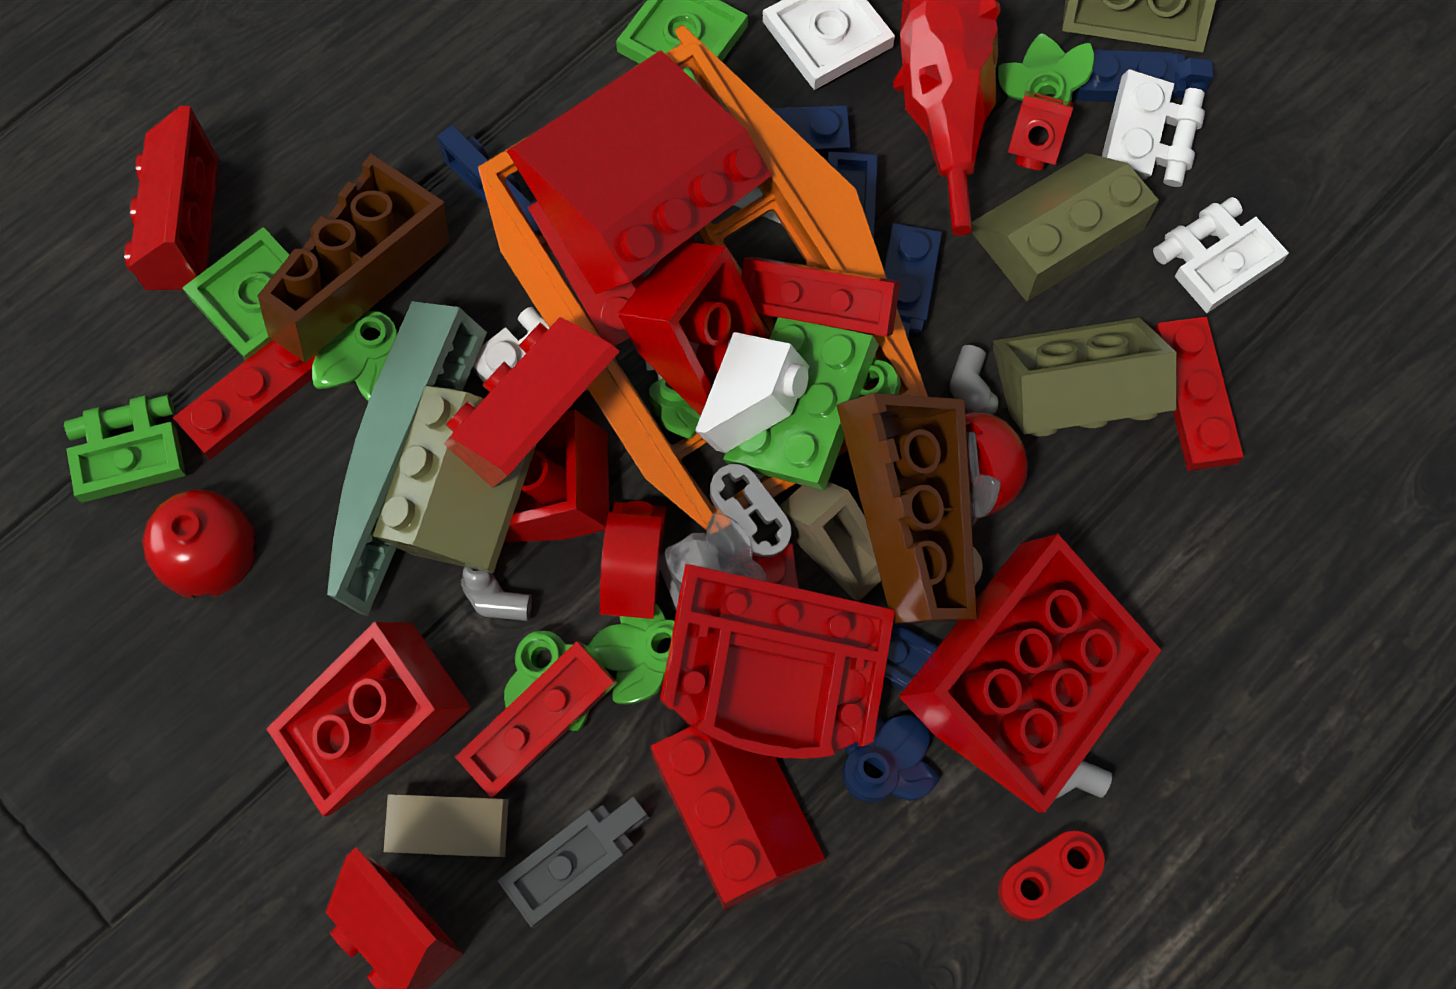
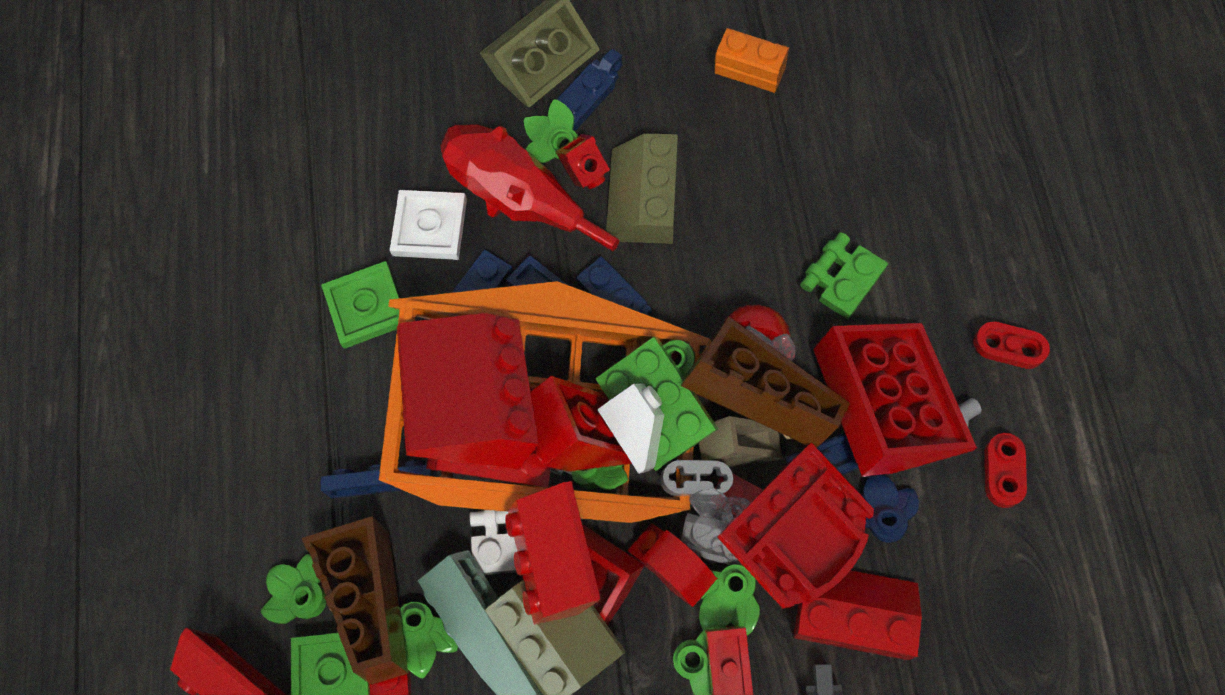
camera: 45 degrees left, 0 degrees up
light grey arm [461,567,532,621] -> none
red plate [741,257,900,337] -> none
light grey arm [949,345,999,415] -> none
olive slope [993,318,1176,436] -> none
white plate [1102,69,1205,187] -> none
white plate [1153,197,1289,313] -> none
red plate [1154,317,1244,471] -> none
none -> bright green plate [261,554,326,624]
none -> orange brick [715,28,789,93]
none -> bright green plate [800,232,889,320]
none -> red plate [974,322,1050,369]

